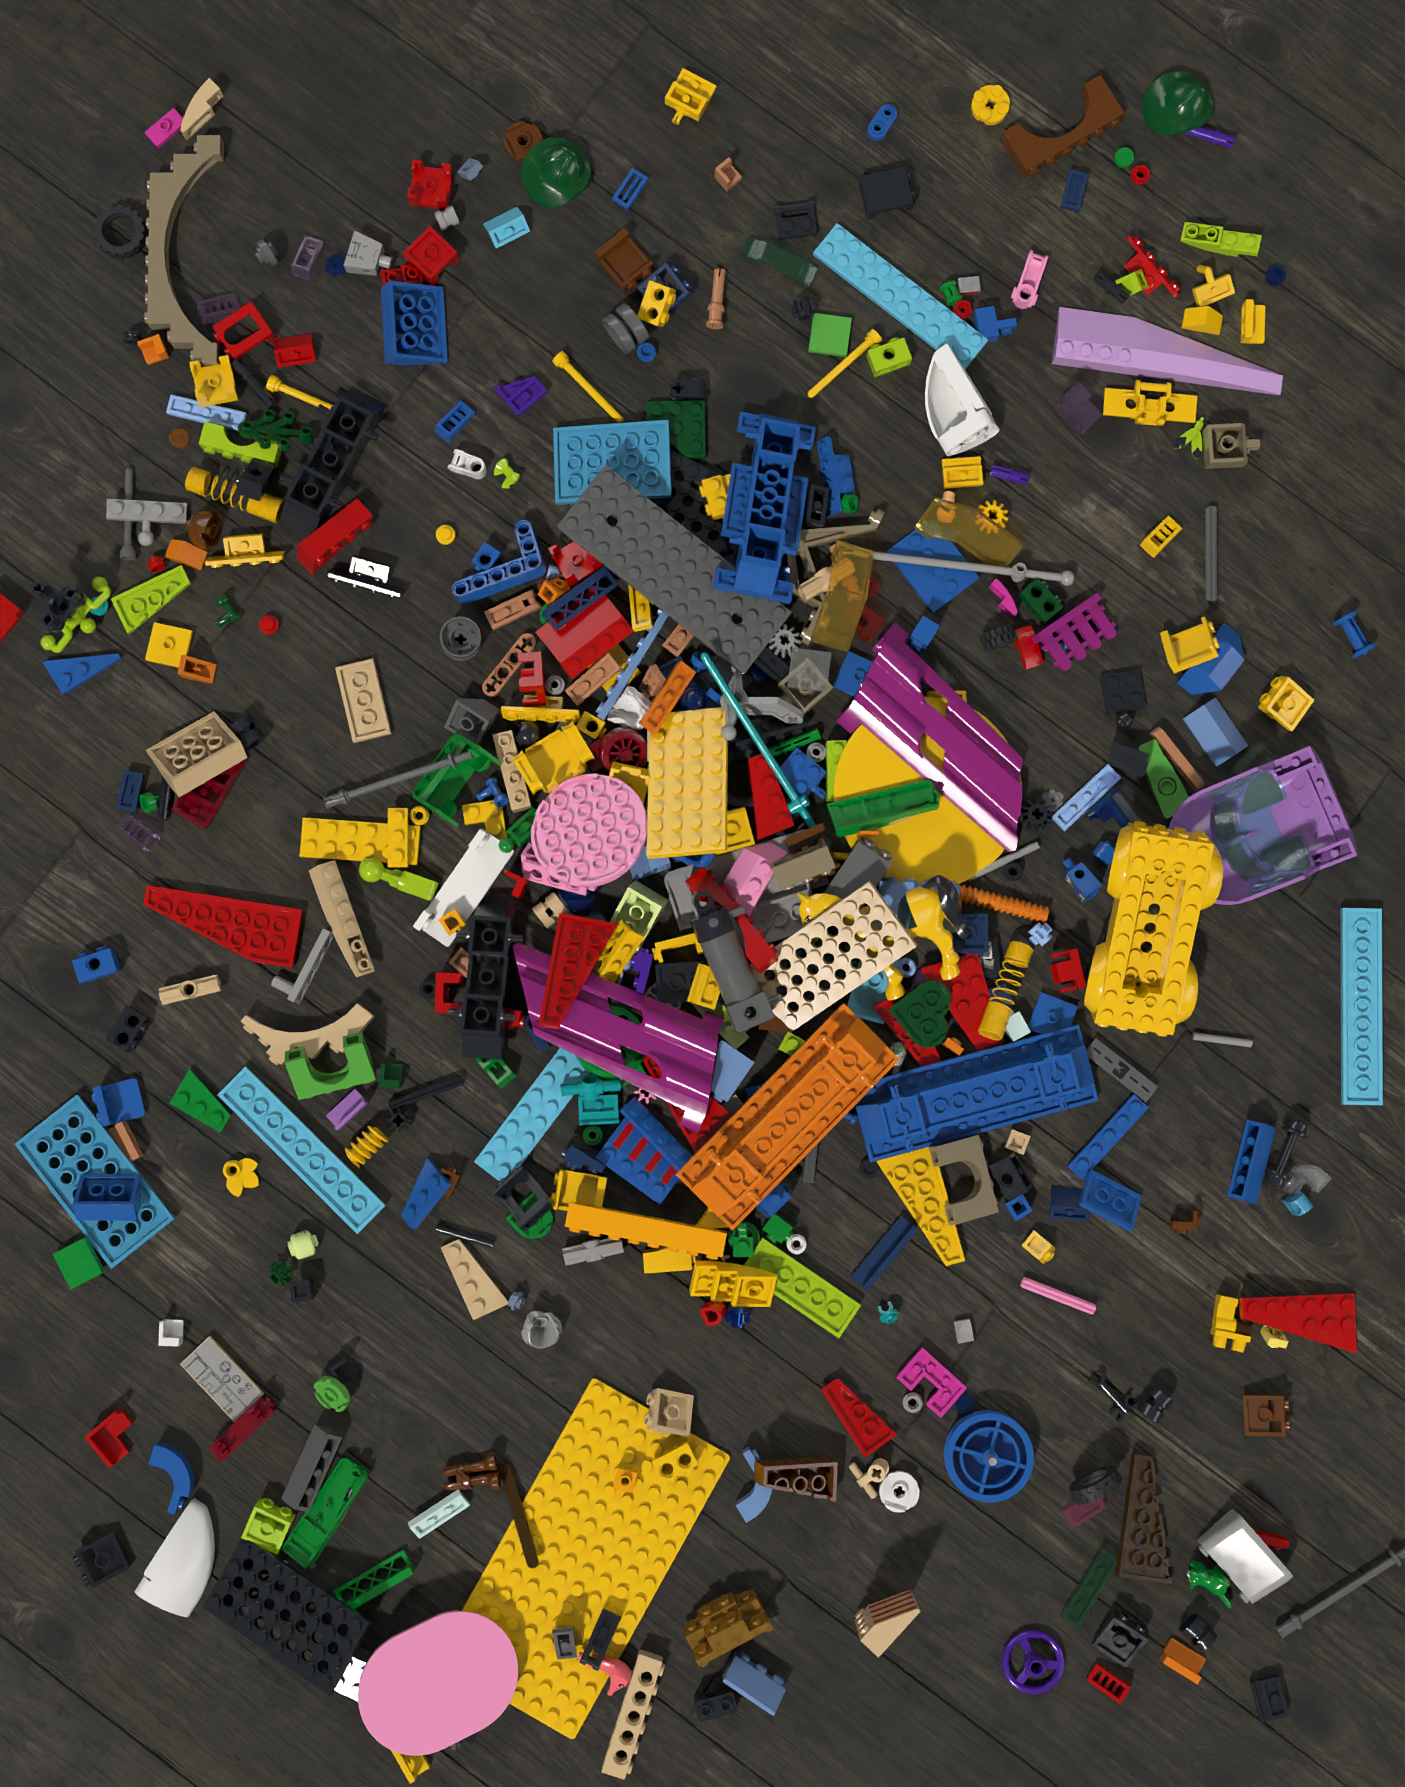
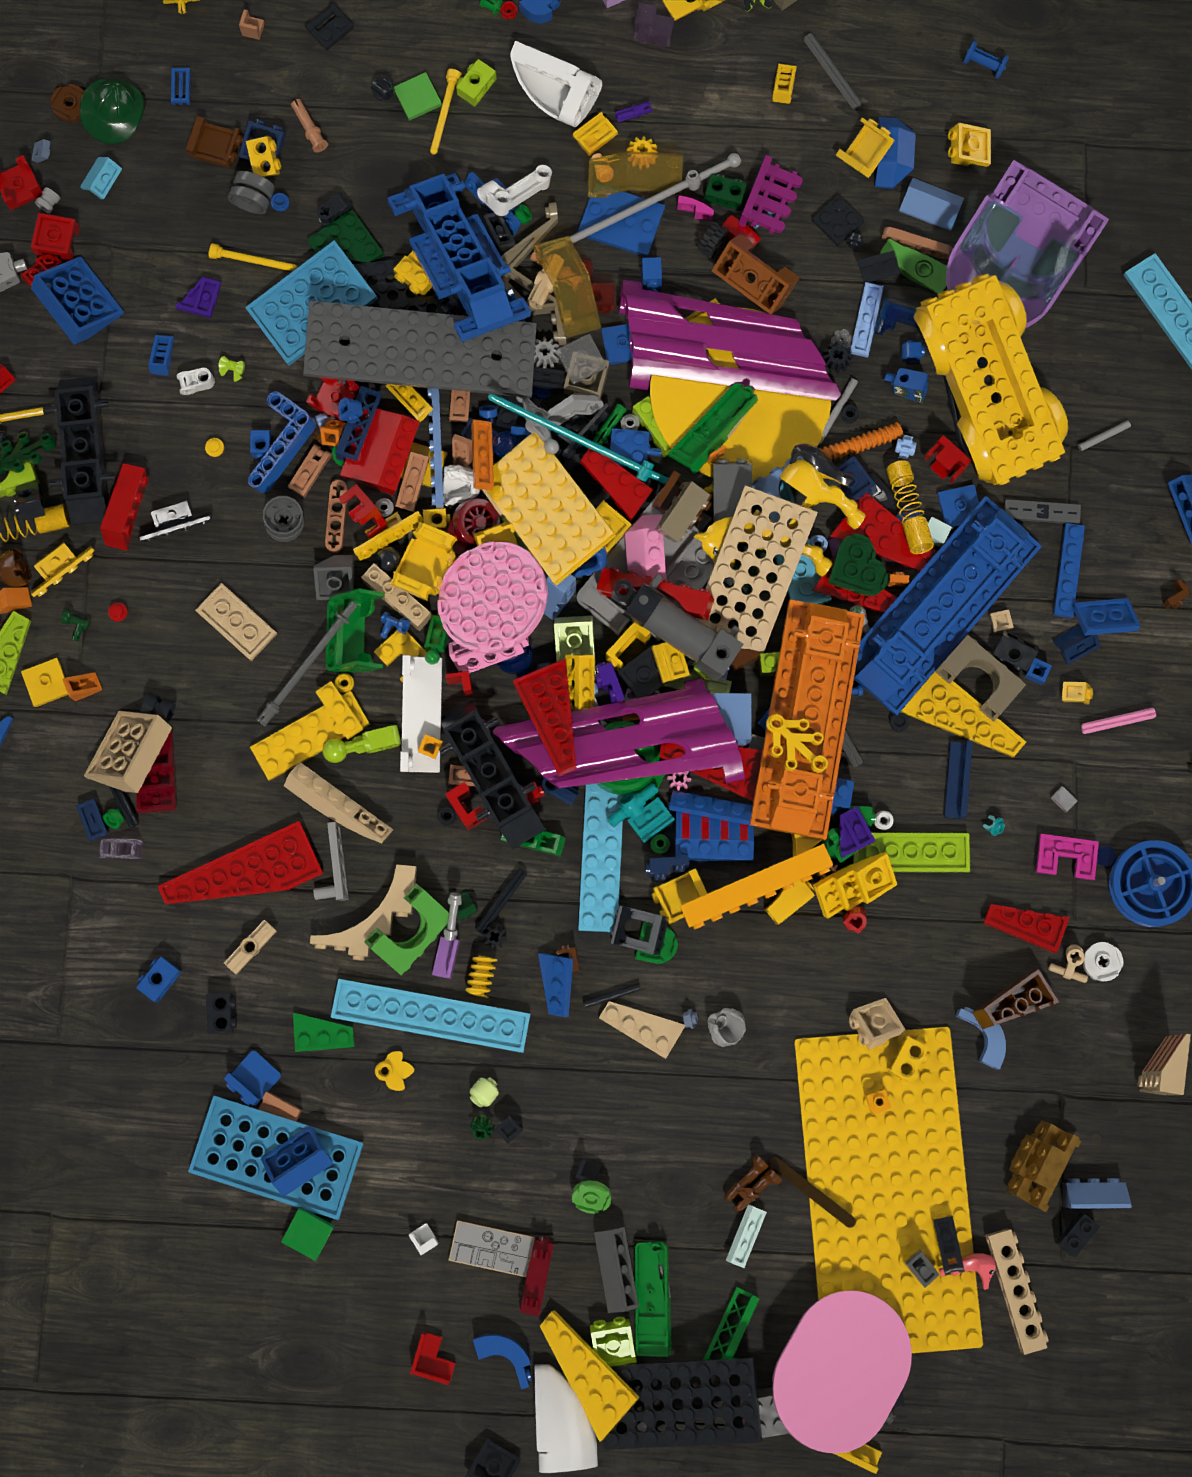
camera: 30 degrees left, 5 degrees down
tan wheel [532,892,569,929] -> none
light grey piece [562,1238,624,1265] -> none
clear blue gear [726,1306,750,1328] -> none
clear green slope [740,238,817,287] -> none
medium azure plate [813,223,988,370] -> none
light grey plate [903,1392,923,1413] -> none
none -> blue plate [338,398,363,423]
none -> light grey bar [444,893,462,941]
none -> white piece [477,165,552,216]
none -> yellow wing [540,1310,640,1442]
none -> dark orange plate [712,234,800,315]
none -> yellow plant [766,714,828,773]
none -> dark purple wing [839,807,875,858]

